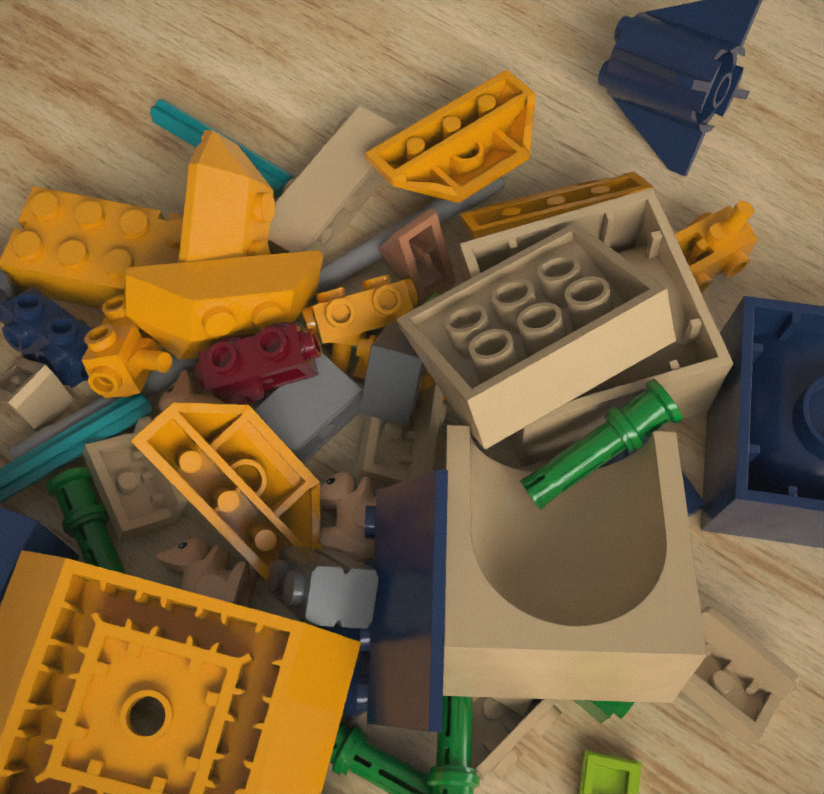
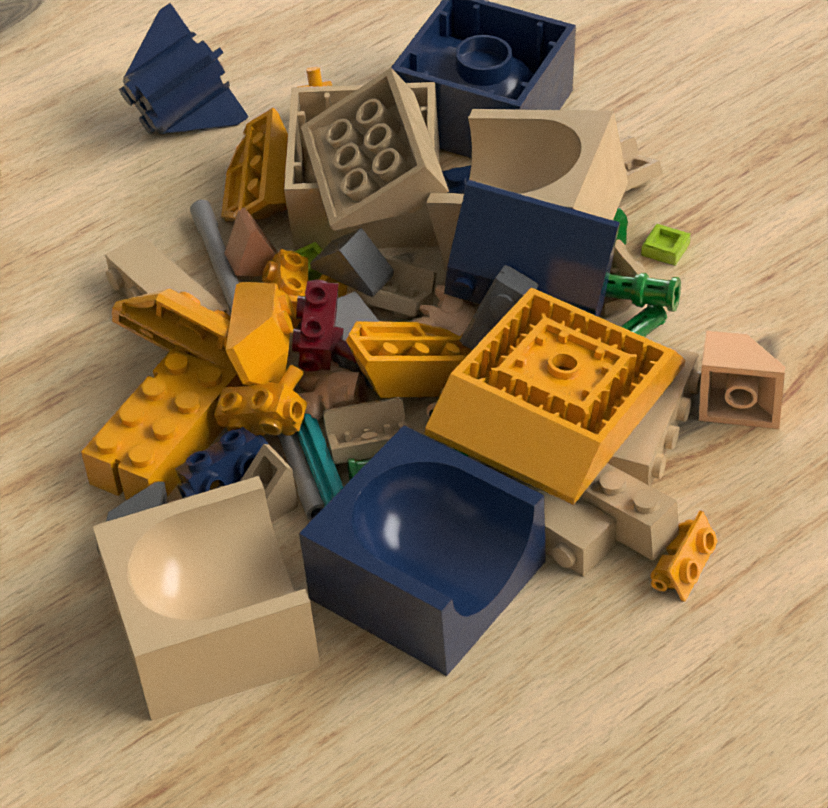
camera: 70 degrees left, 20 degrees down
teal axle [150,99,294,197] -> none
light orange wedge [365,69,536,203] -> none
green pin [520,378,683,510] -> none

